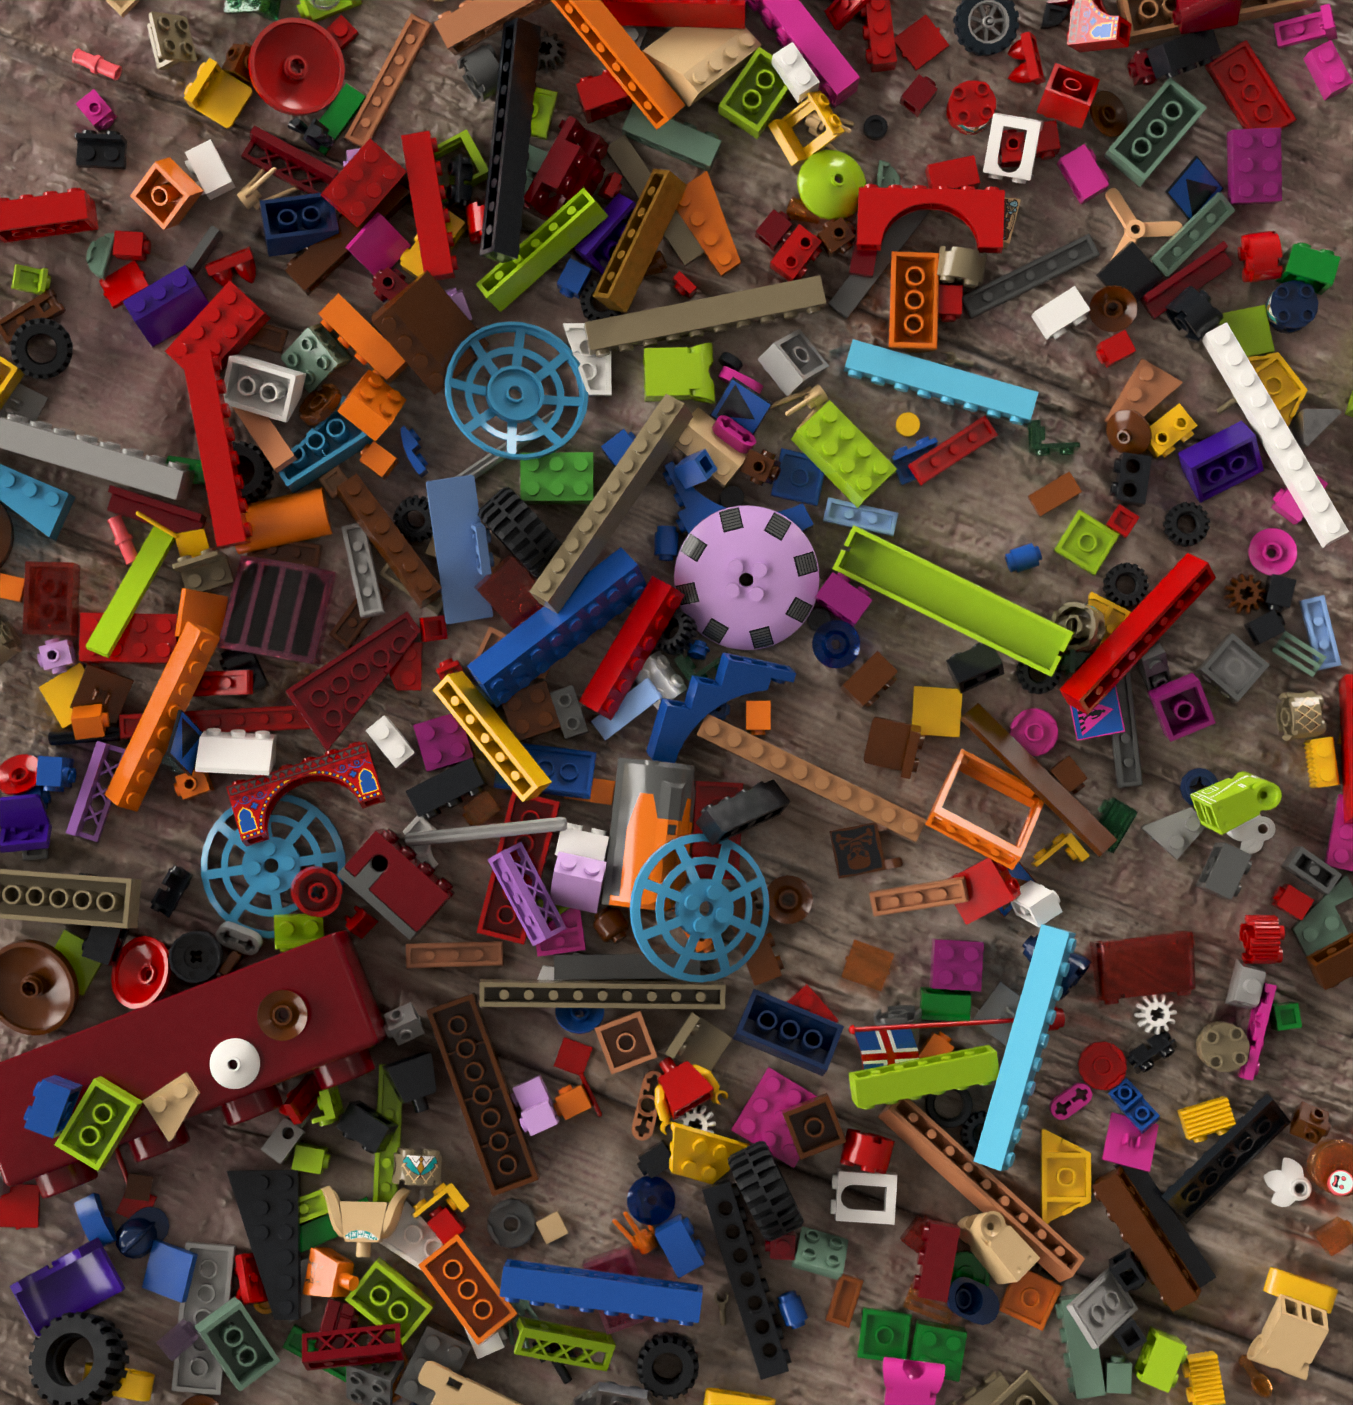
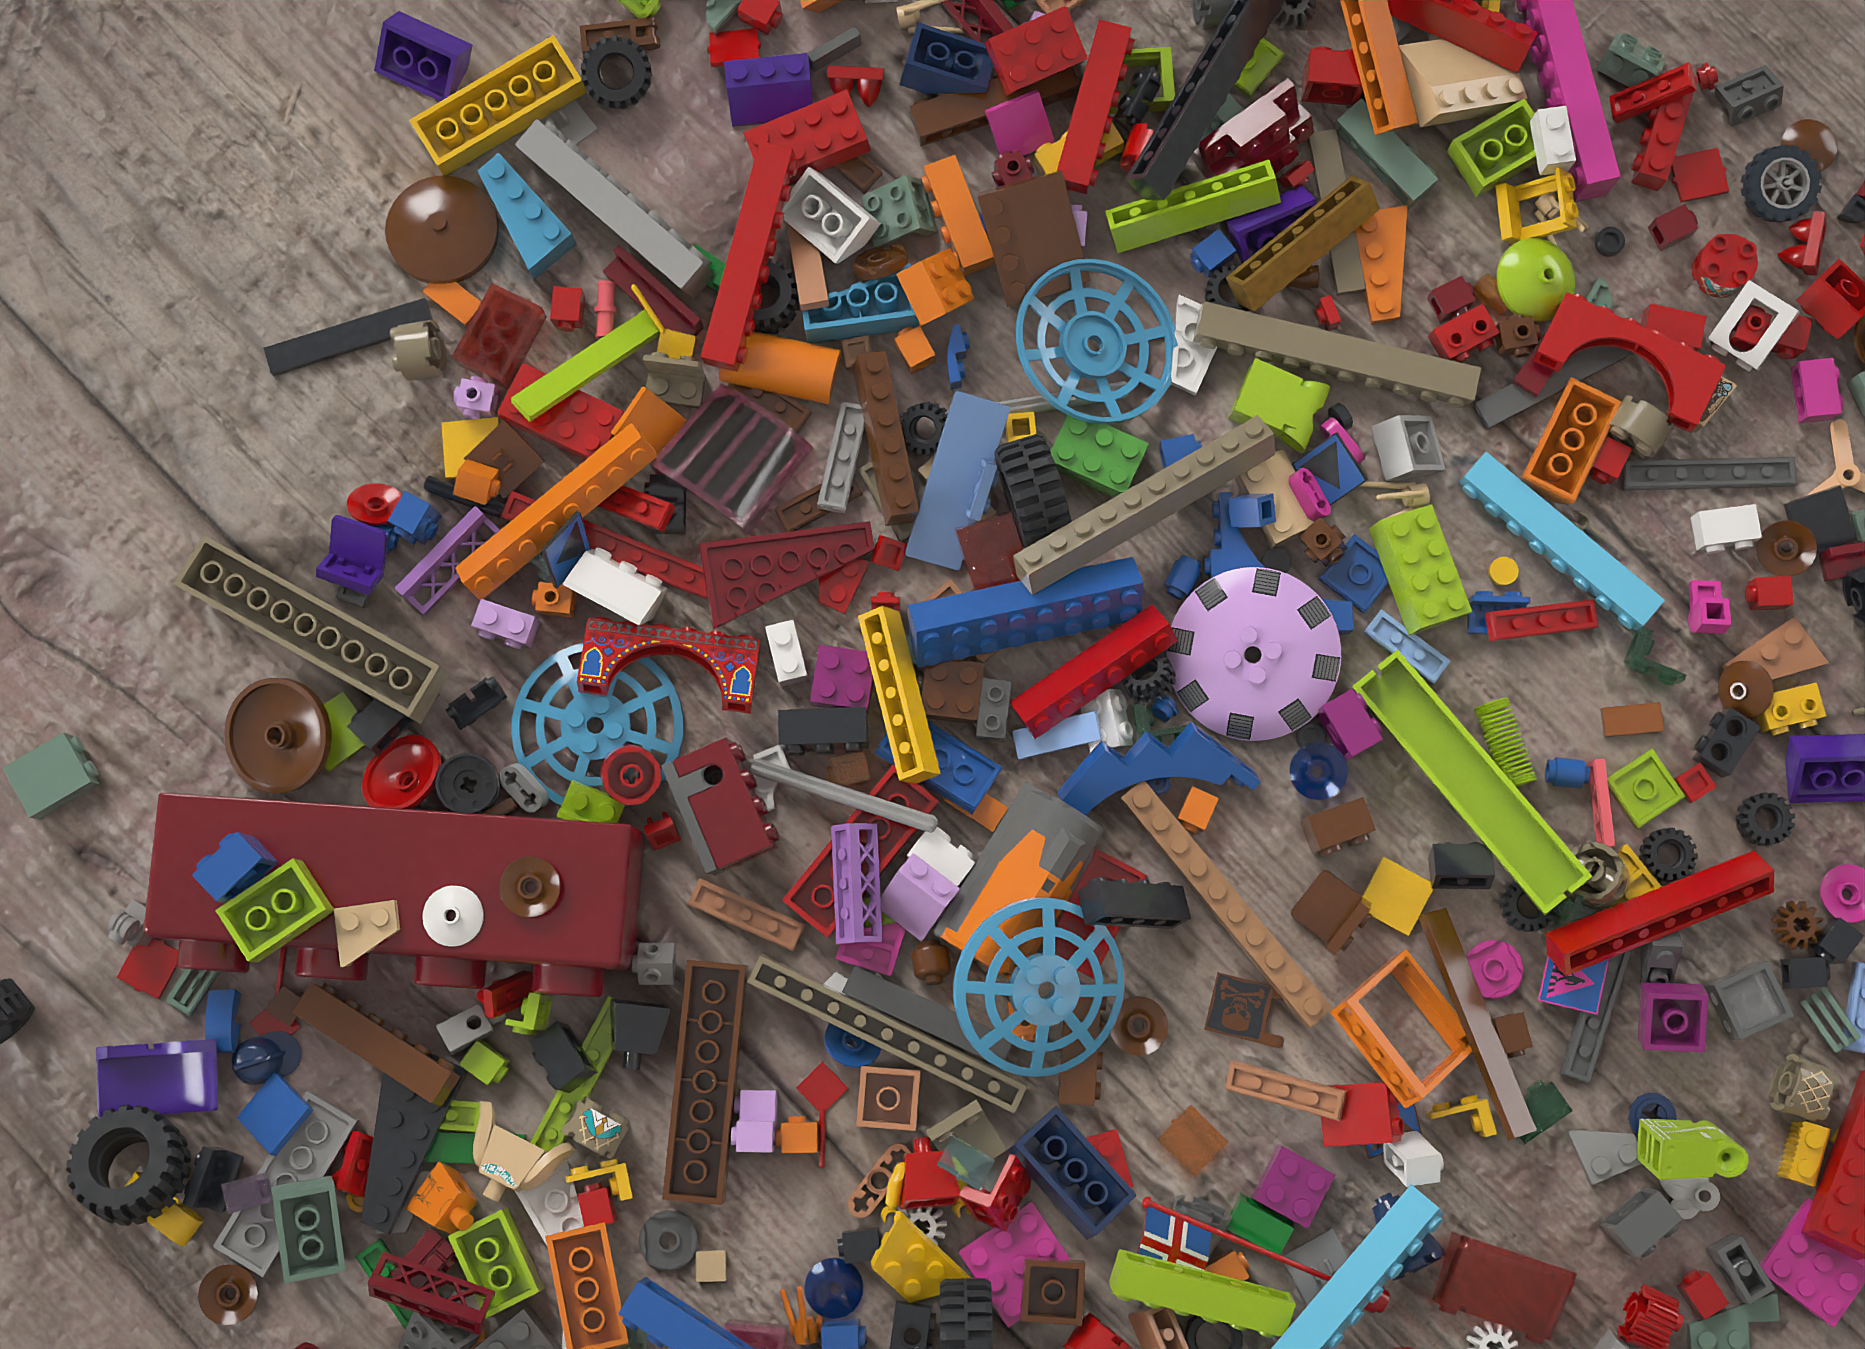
camera: 25 degrees right, 5 degrees down
none -> sand green tile [165,969,221,1016]
none -> black bracket [182,1146,244,1213]
none -> reddish brown brick [292,982,461,1107]
none -> lavender brick [471,599,541,650]
none -> red brick [550,286,586,332]
none -> clear light blue piece [937,1135,995,1190]
none -> red bracket [959,1154,1031,1232]
none -> yellow brick [1005,412,1036,443]
none -> lime piece [1473,697,1537,787]
none -> coral tile [1587,759,1615,847]
none -> dark pink brick [1687,580,1731,634]

